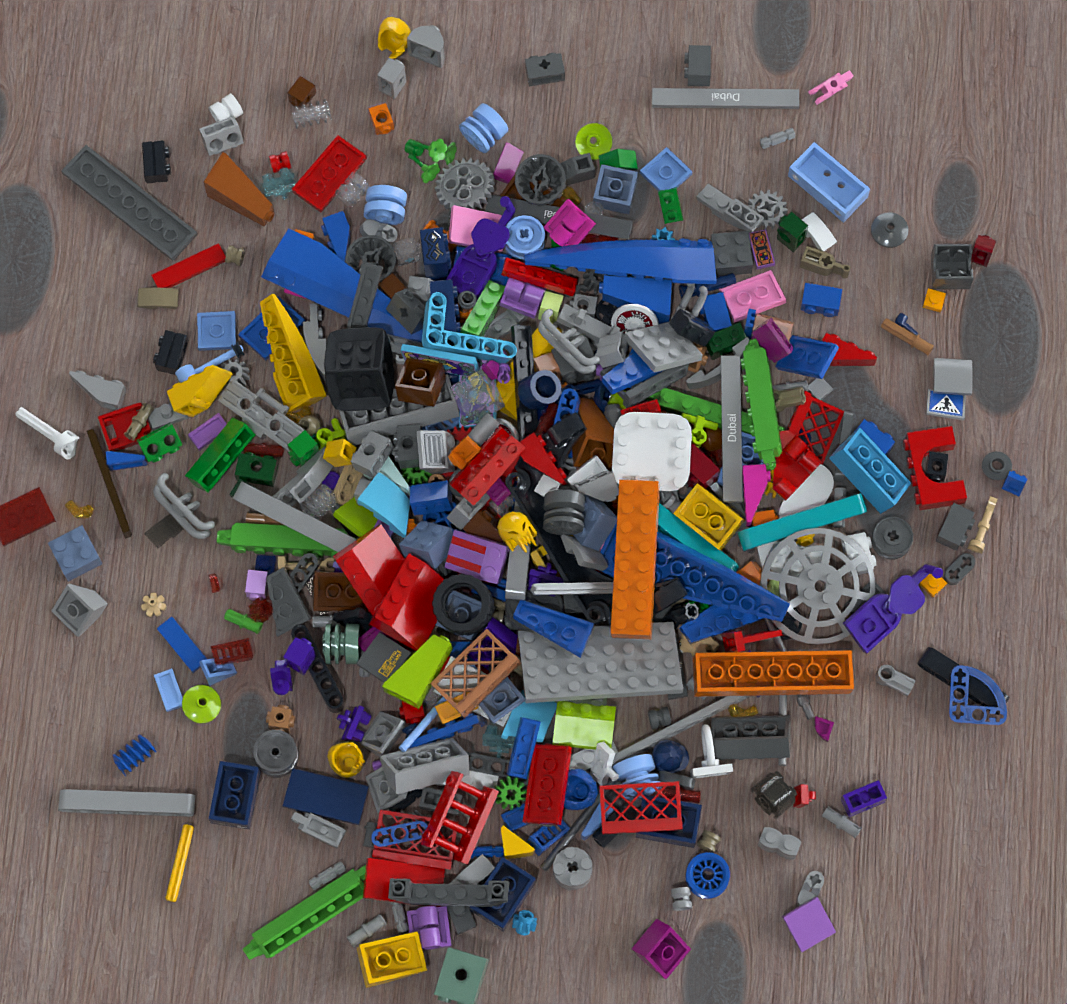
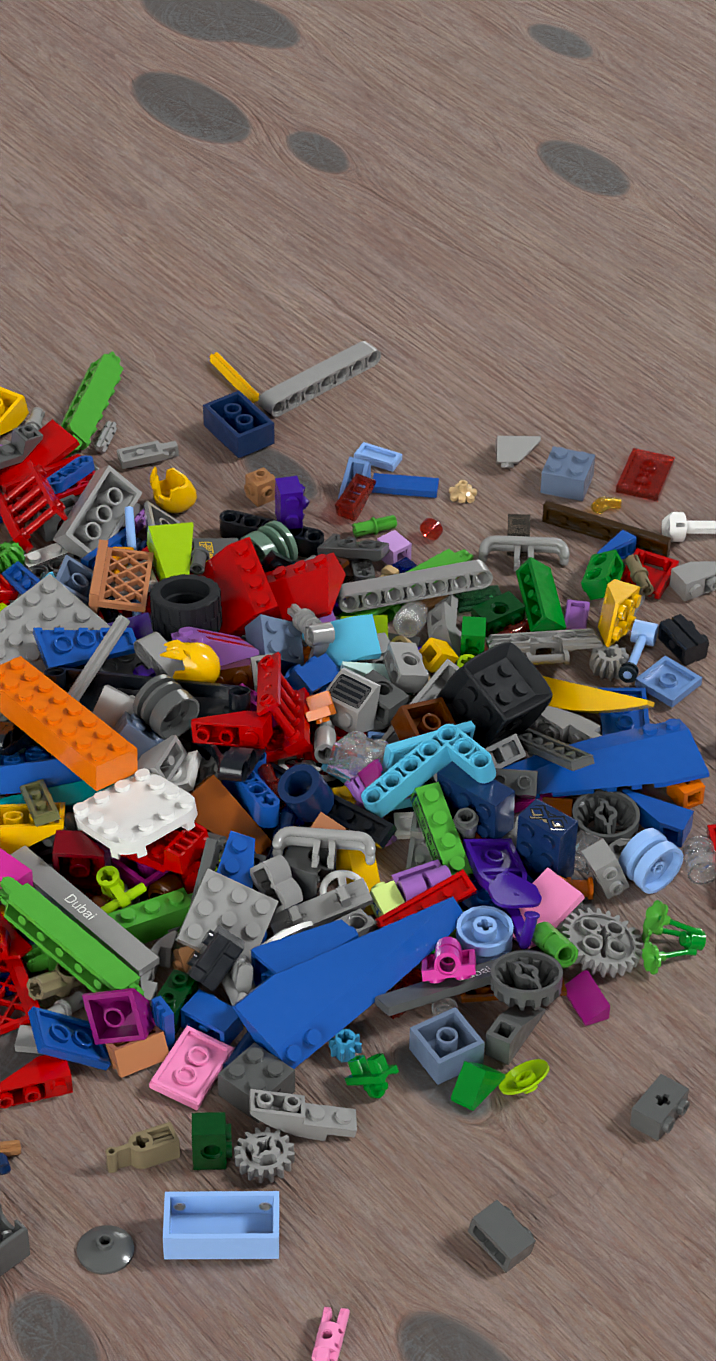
camera: 135 degrees right, 30 degrees down
blue piece [112,734,157,776] -> none
lime dish [182,685,221,724] -> none
clear red gear [248,598,273,623] -> none
flat silver wheel [253,730,298,778] -> none
dark blue tile [282,768,369,825] -> none
dark purple hips [336,705,372,742] -> none
light blue wheel [459,103,508,153] -> none
clear yellow arm [562,187,582,206] -> none
medium blue plate [640,147,692,191] -> none
light grey tile [652,88,799,109] -> none
tile [749,230,775,269] -> none
light grey axle [760,128,795,149] -> none
blue brick [800,283,842,317] -> none
white slope [801,212,837,251] -> none
none -> olive tile [19,779,61,827]
none -> dark grey pin [190,546,209,575]
none -> light grey piece [287,604,335,660]
none -> bright green pin [532,922,578,968]
none -> light grey brick [581,839,630,899]

